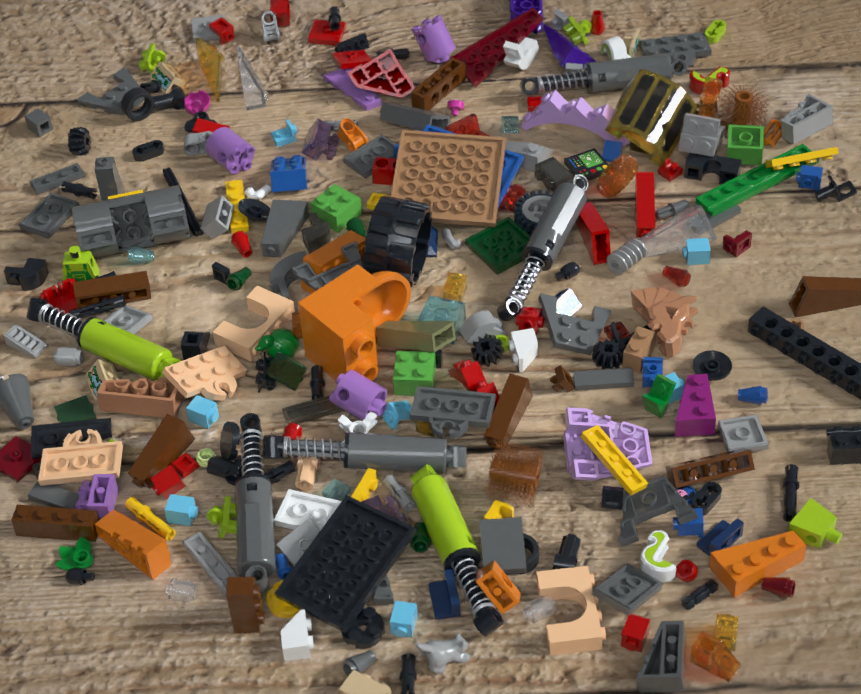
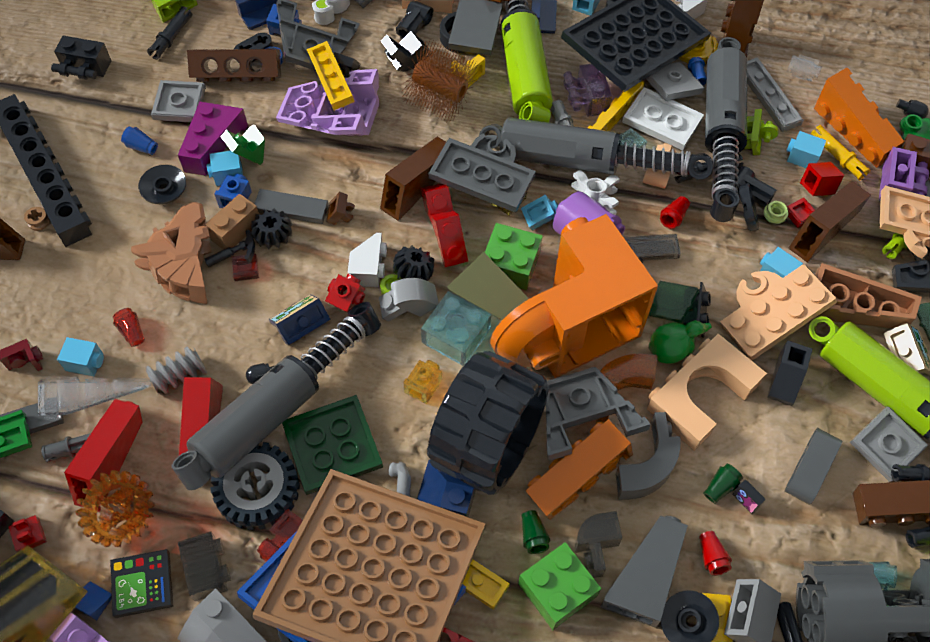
camera: 170 degrees left, 15 degrees up
dark green cone [410,522,431,553] -> none
dark grey wing [538,293,611,355] -> none
none -> black brick [381,31,432,72]
none -> dark grey beam [784,427,843,505]

